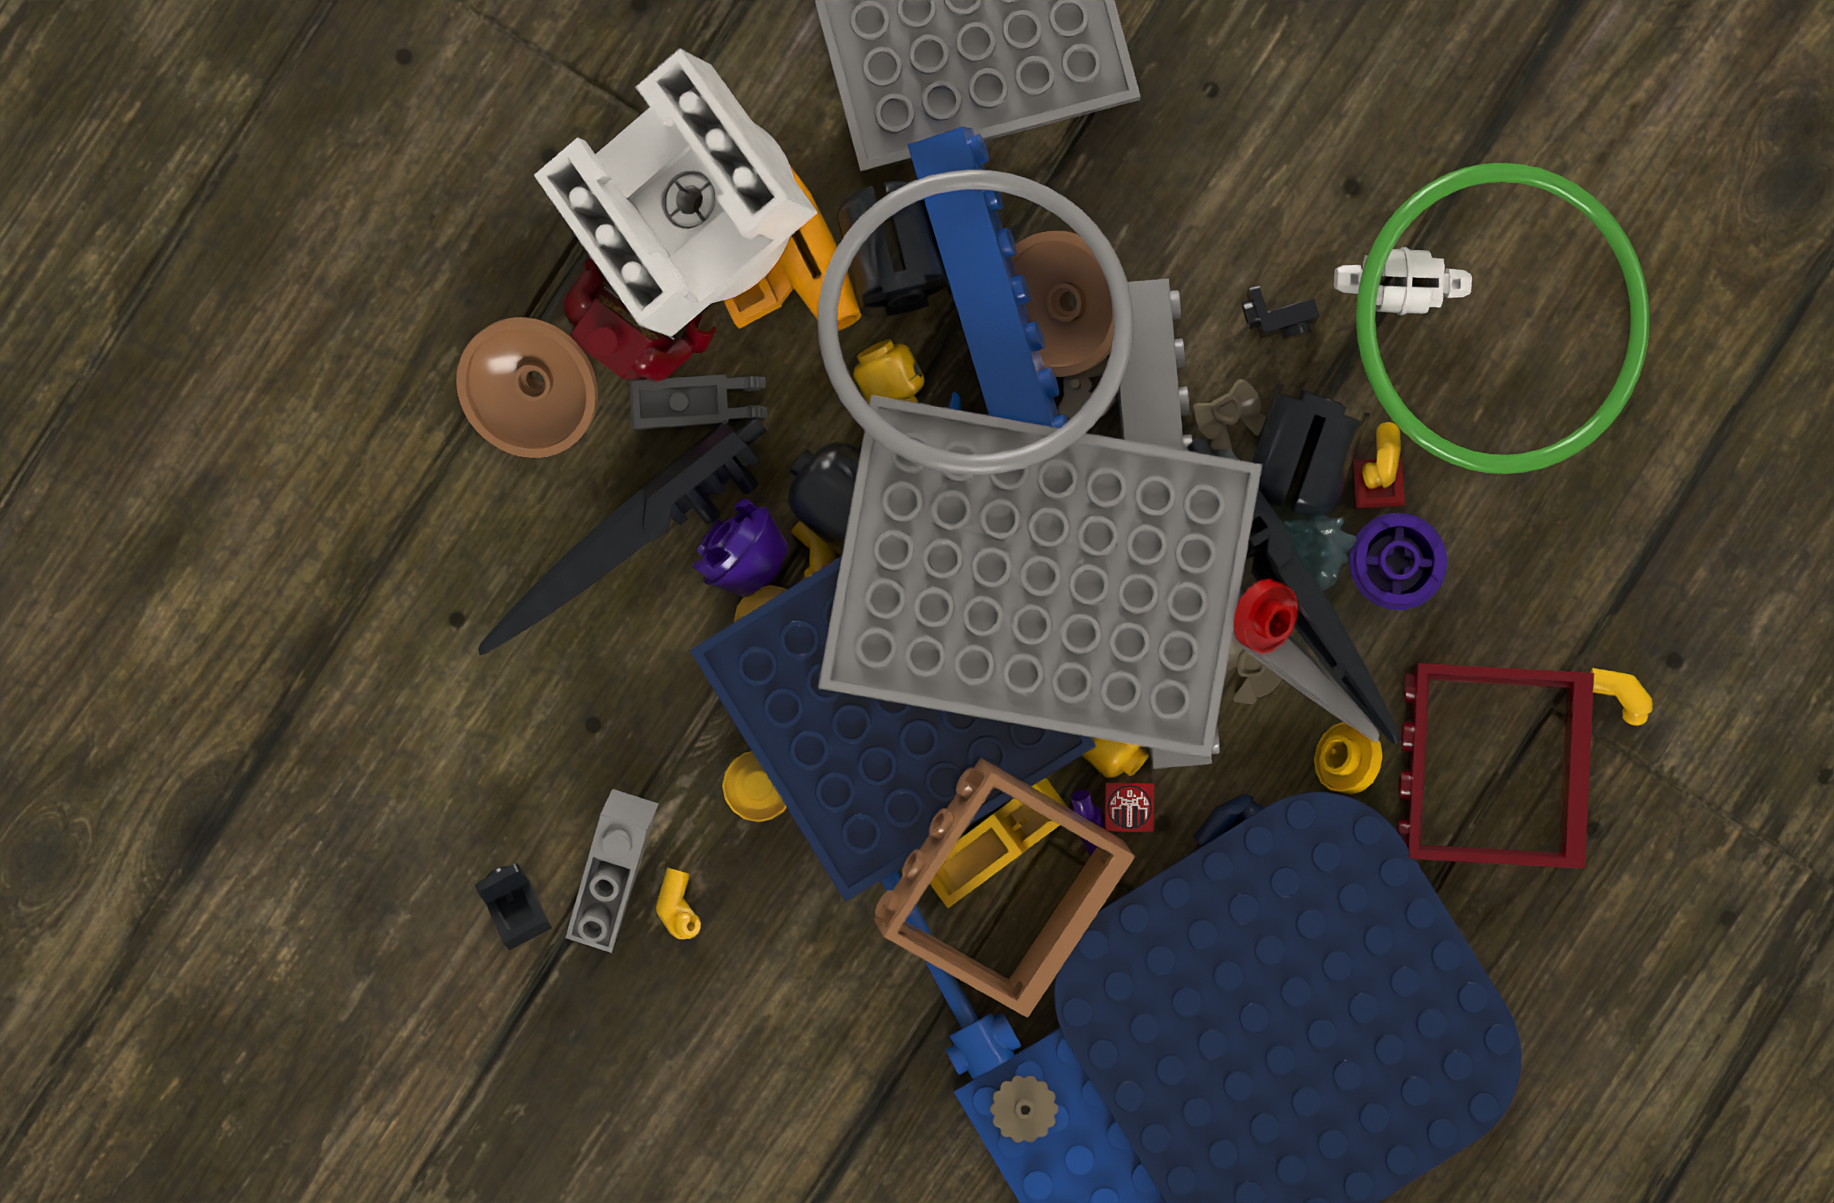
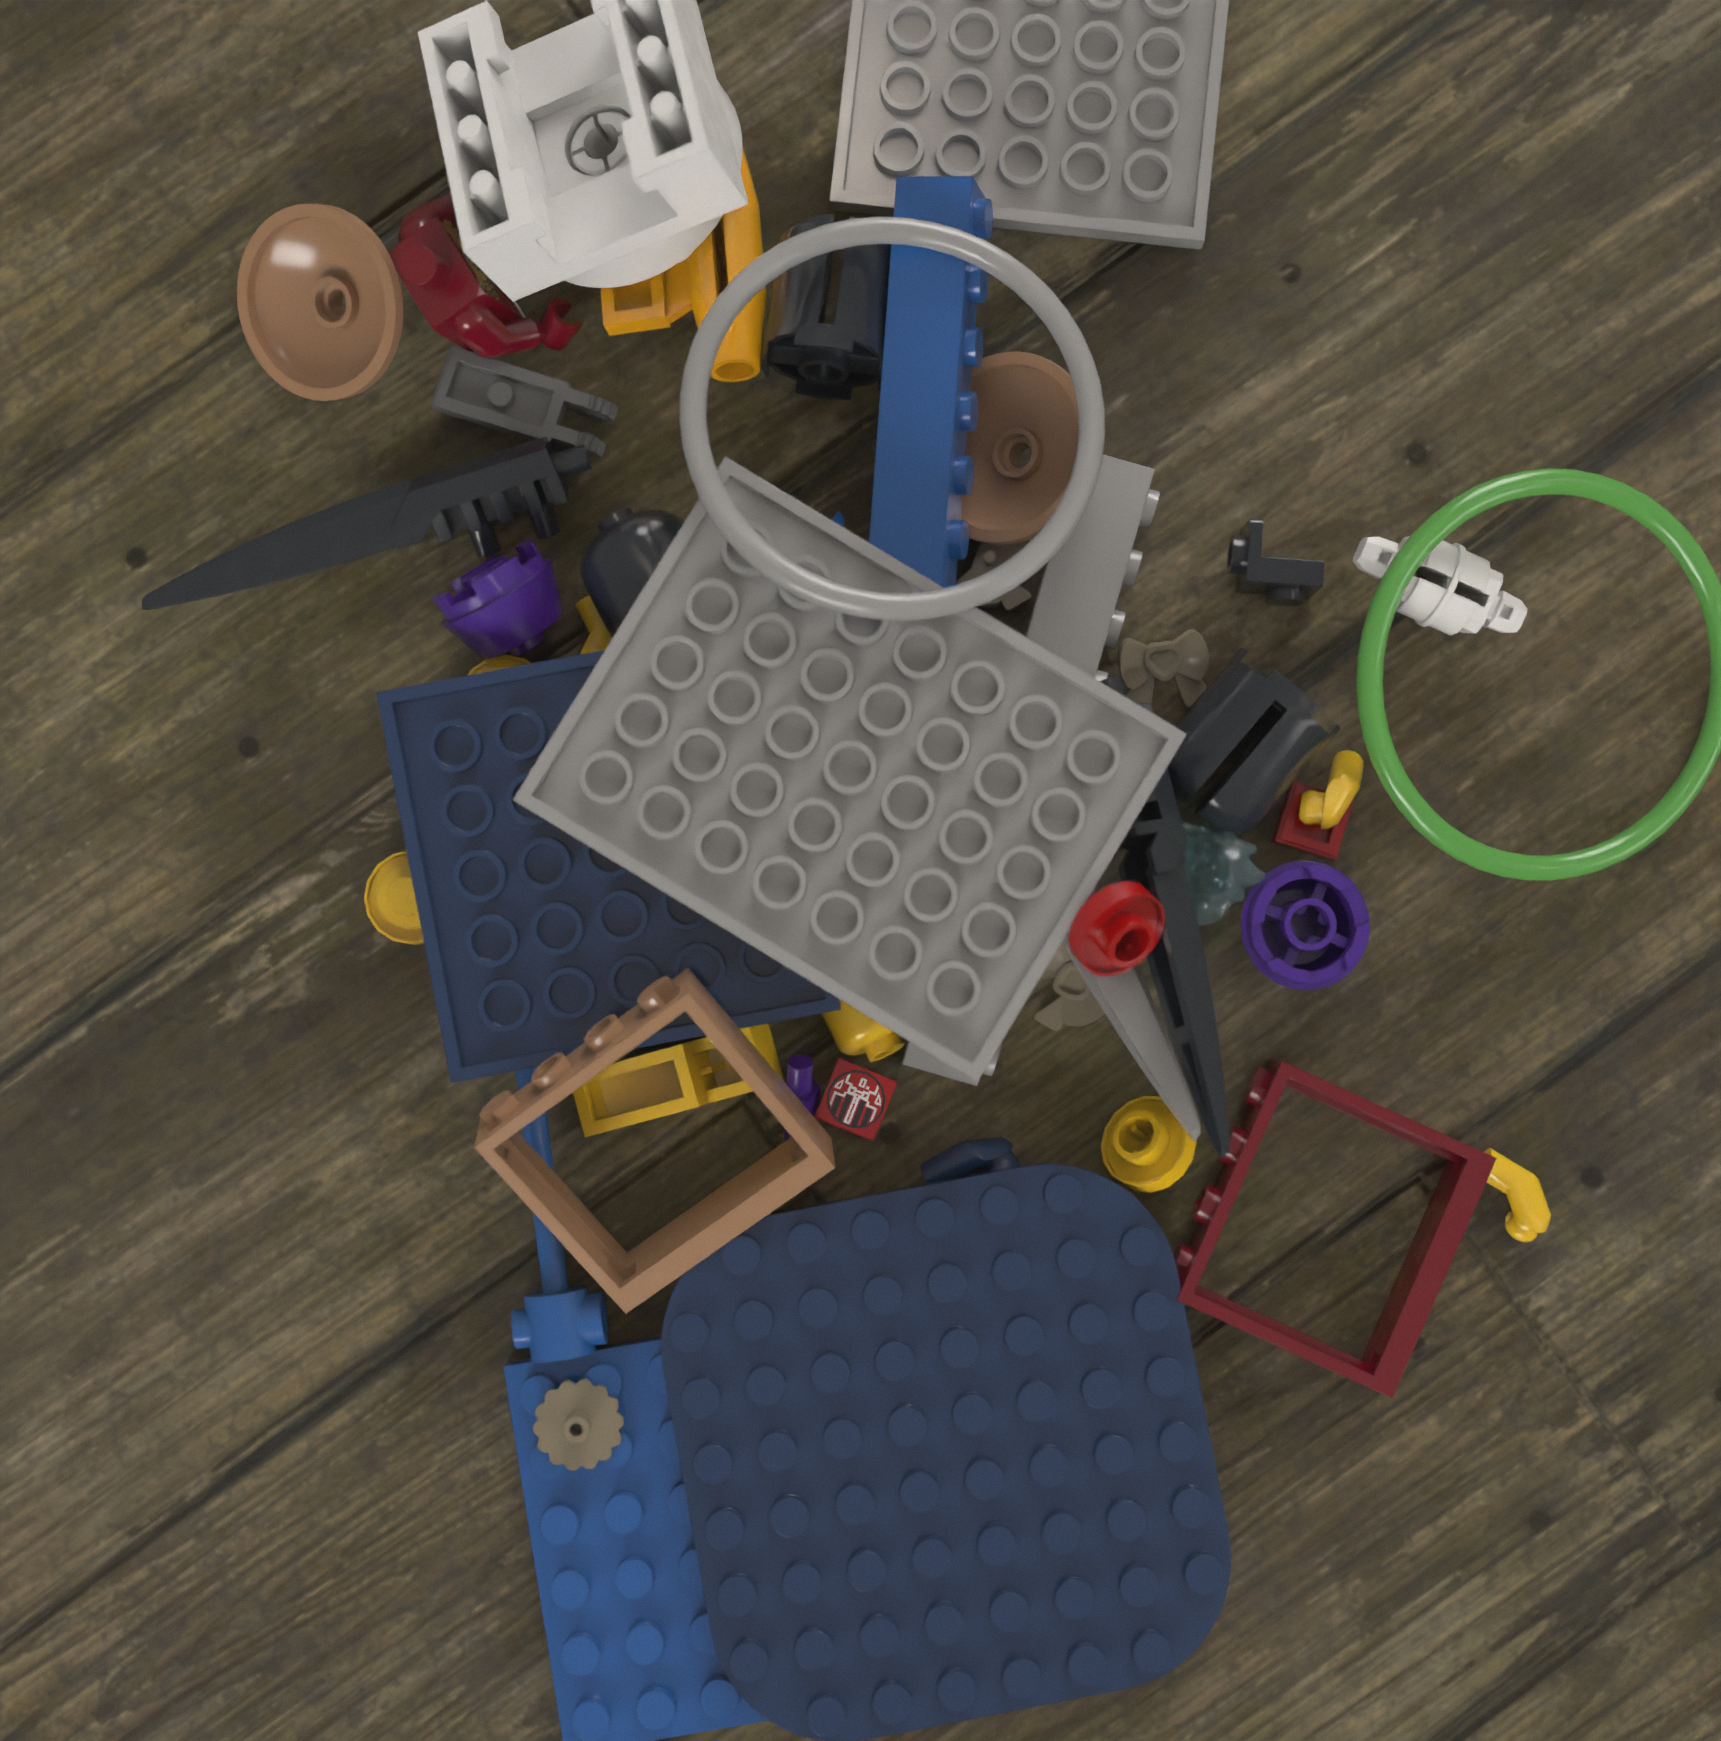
camera: 20 degrees right, 0 degrees up
black bracket [475,863,552,950] -> none
light grey slope [565,789,659,953] -> none
yellow arm [656,868,701,939] -> none
yellow head [853,339,925,405] -> none

